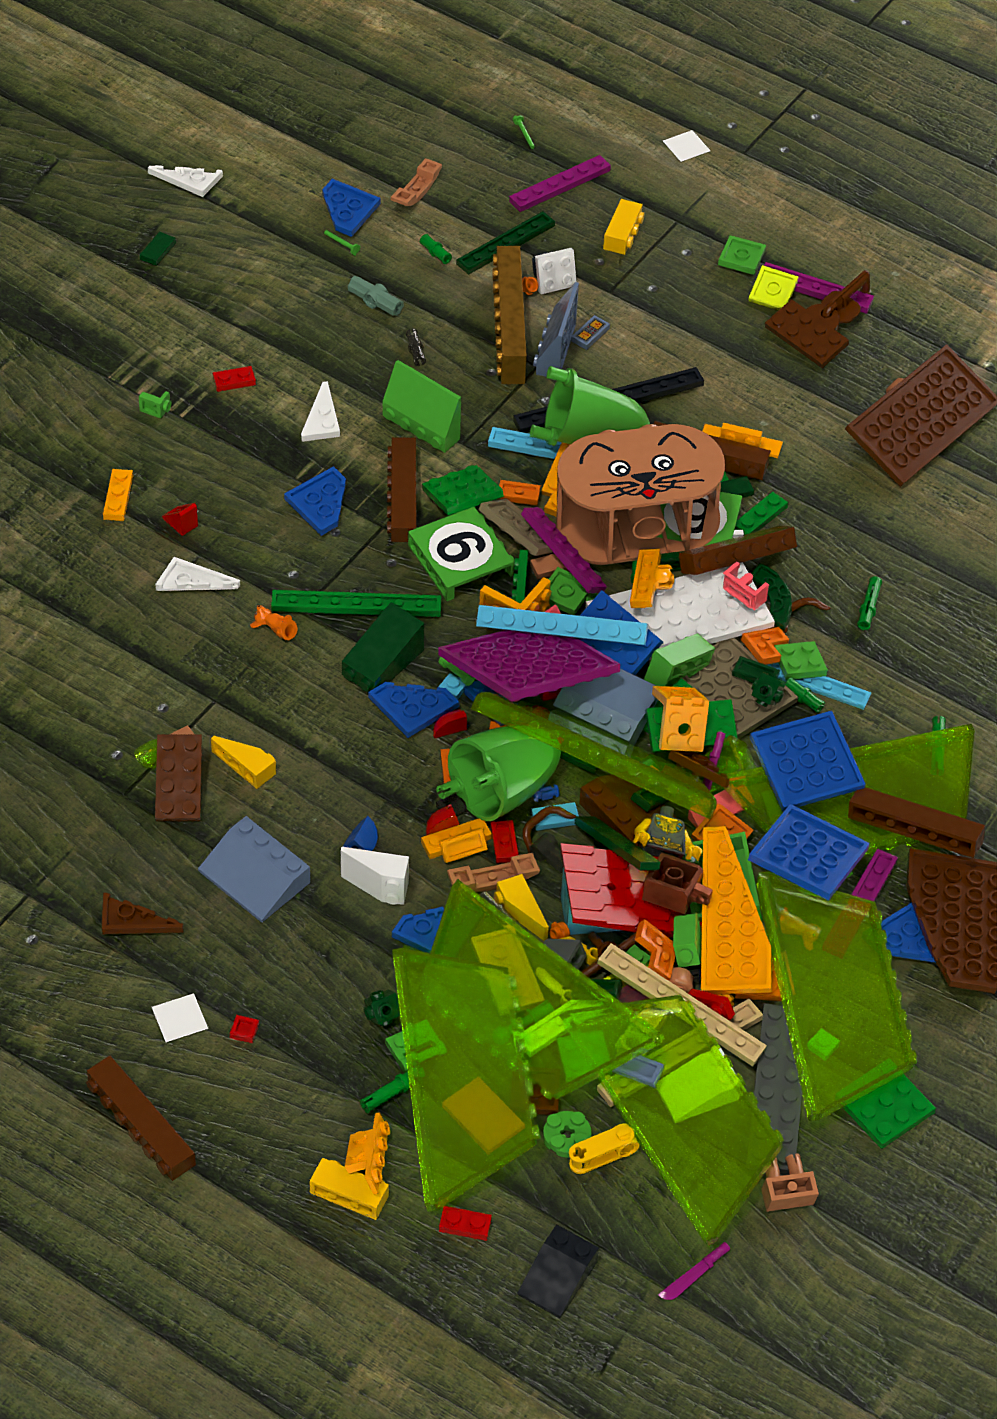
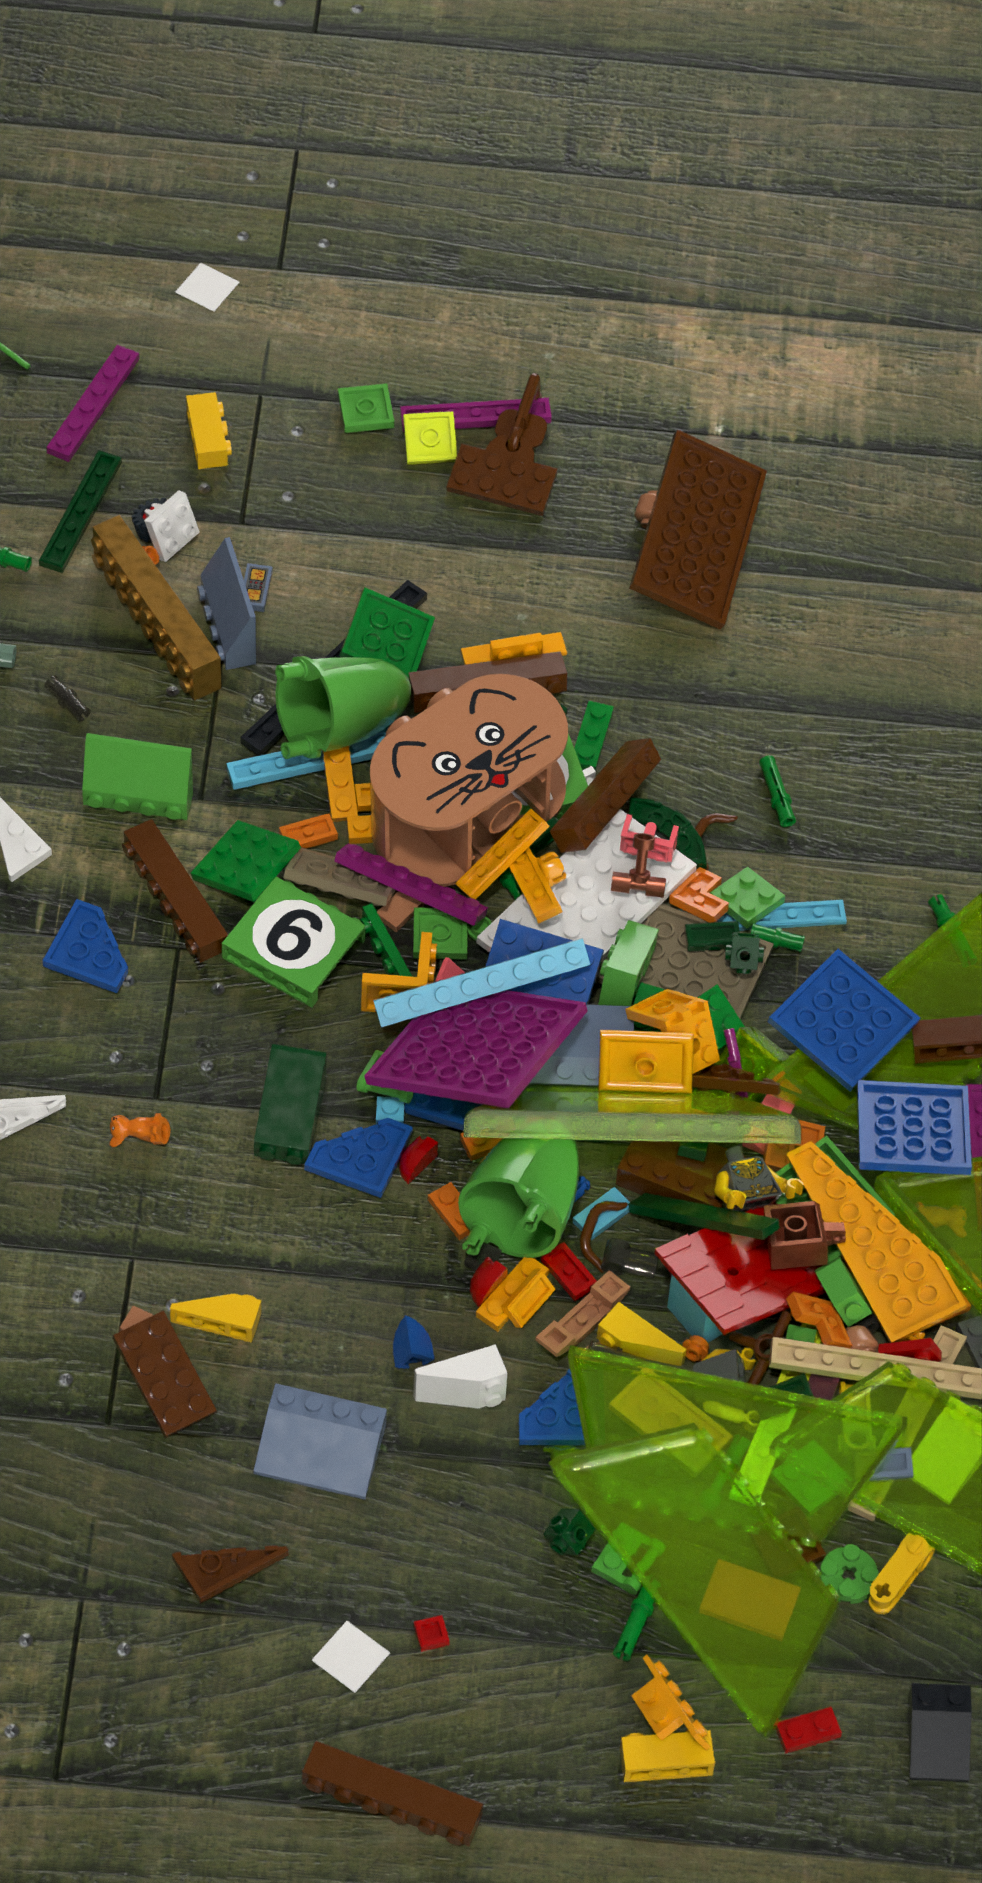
camera: 30 degrees left, 5 degrees up
clear neon green brick [134,738,157,768] -> none
green plate [271,590,441,617] -> none
none -> green plate [339,587,435,678]
none -> light orange tile [455,809,549,899]
none -> light orange piece [598,1030,694,1094]
none -> copper bar [611,833,666,898]

